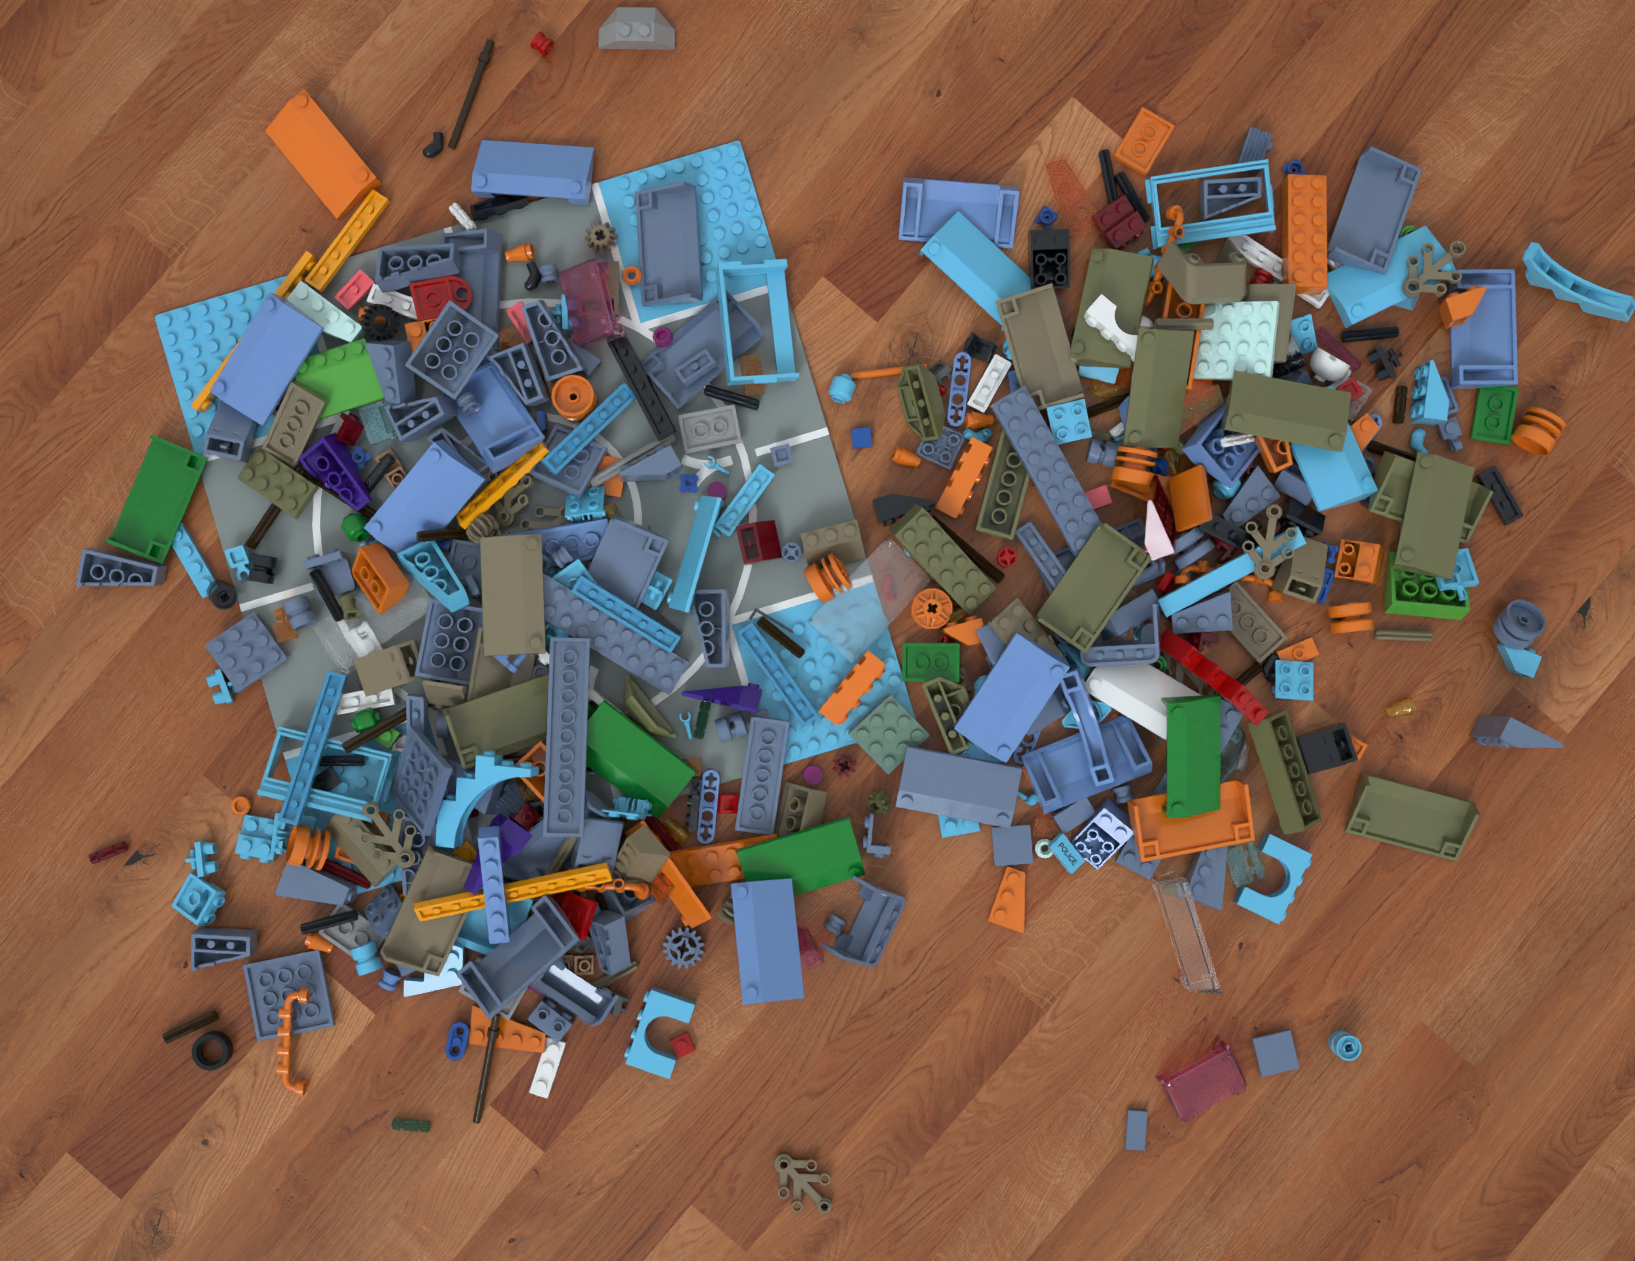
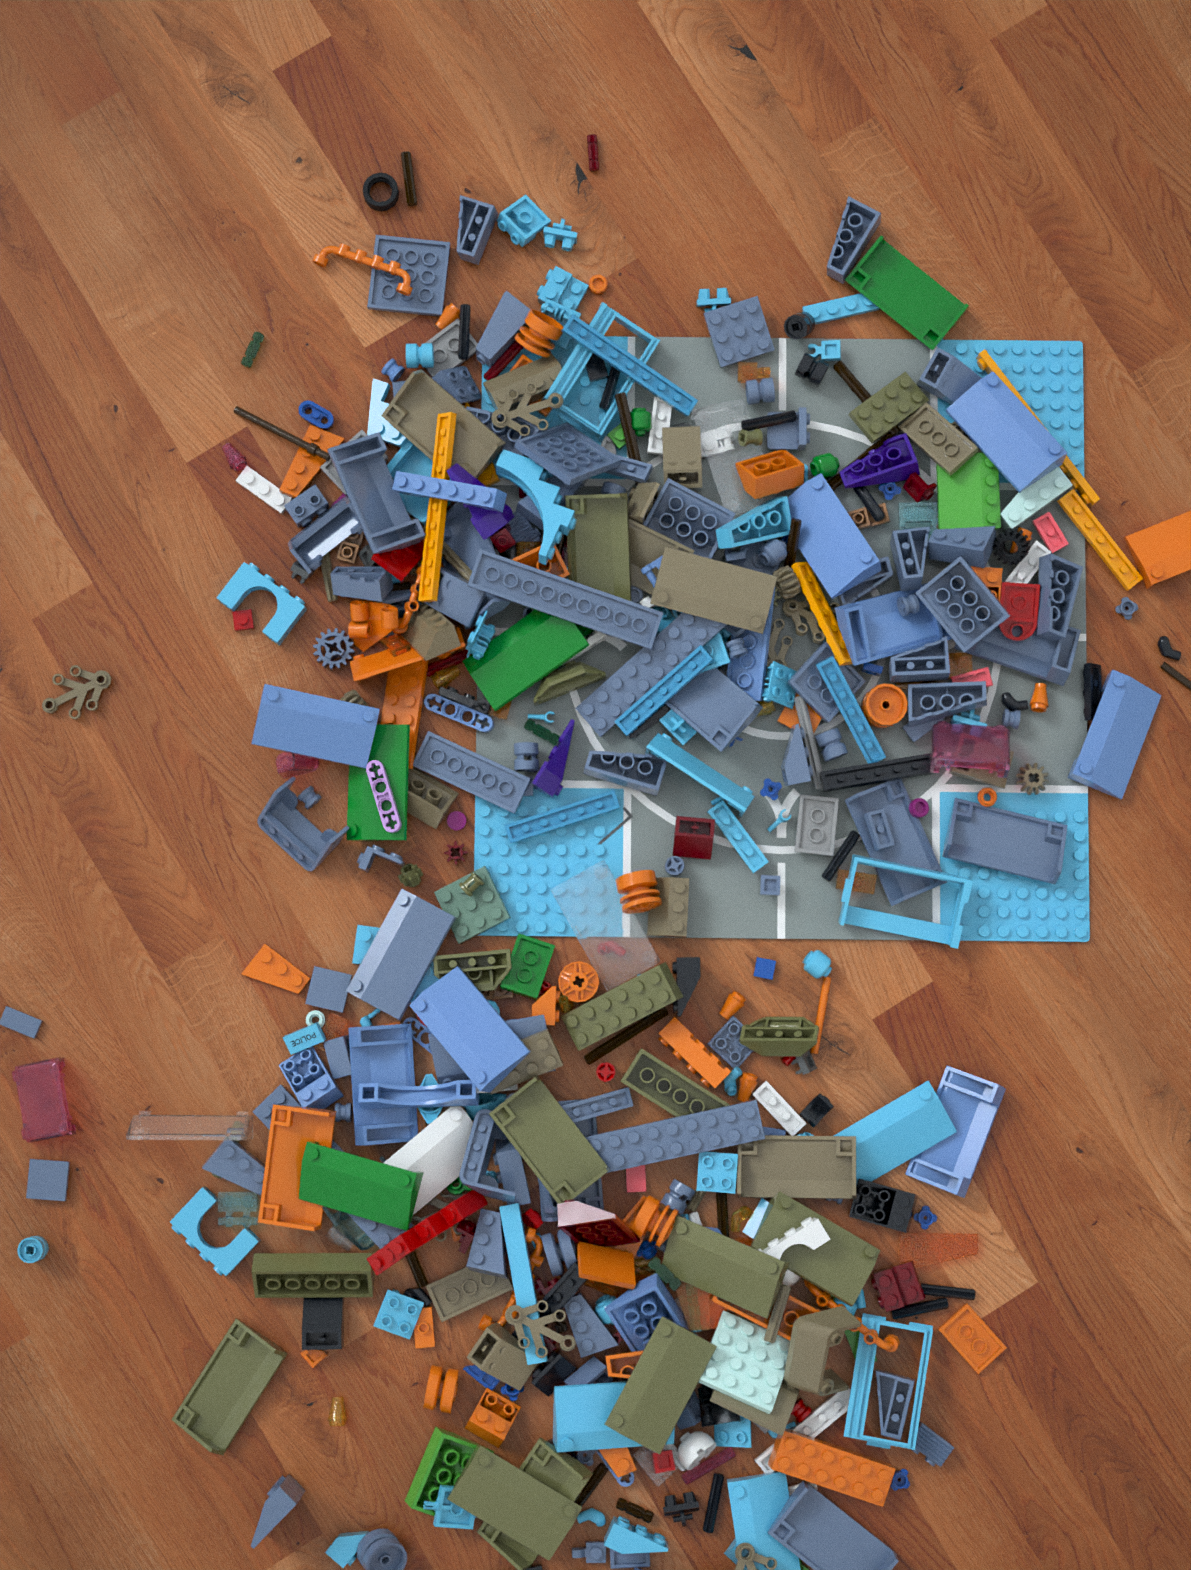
camera: 110 degrees right, 5 degrees down
white axle [449,203,477,231] -> none
magenta tile [707,482,727,500] -> none
red plate [717,793,739,814] -> none
dark brown axle [757,616,805,659] -> none
orange wedge [819,650,886,726] -> none
medium blue beam [947,352,971,427] -> none
white axle [1220,433,1255,447] -> none
dark tan axle [1374,629,1433,642] -> none
none -> clear pink cone [222,443,247,472]
none -> orange panel [348,600,399,652]
none -> lavender beam [366,760,402,833]
none -> olive bush [459,871,485,897]
none -> clear green axle [648,1257,682,1291]
none -> sand blue head [758,538,787,567]
none -> sand blue wheel [815,728,848,762]
none -> sand blue plate [1115,597,1138,620]

